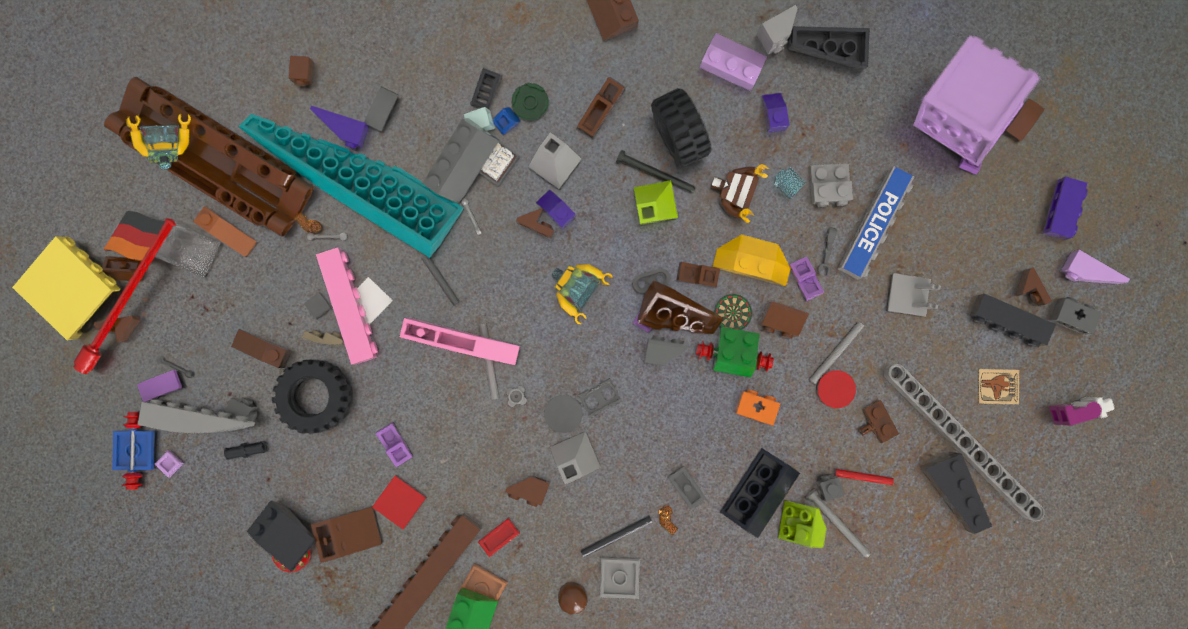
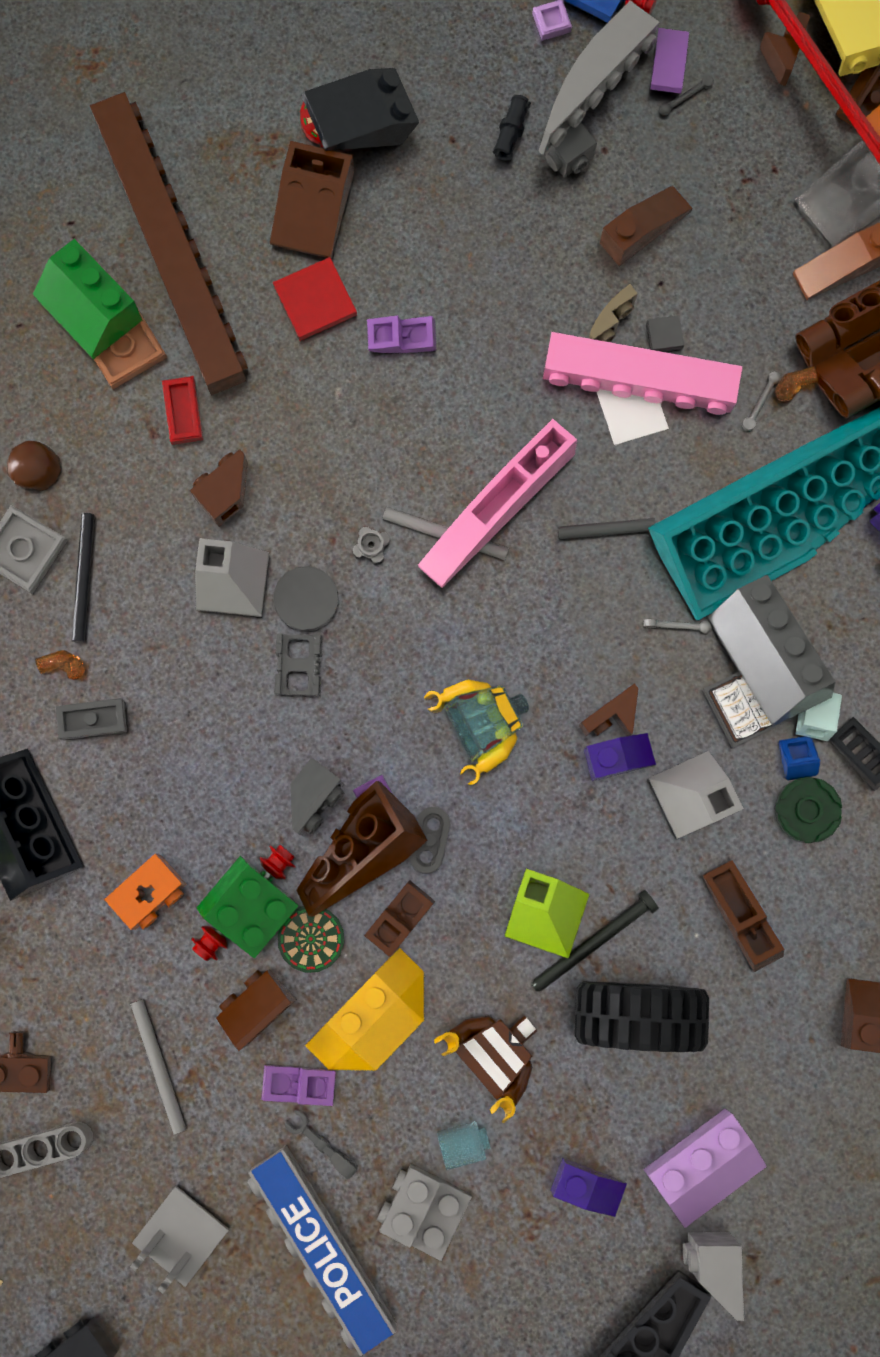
camera: 120 degrees right, 5 degrees down
black tyre [272,359,352,434] -> none
red tile [817,370,856,408] -> none

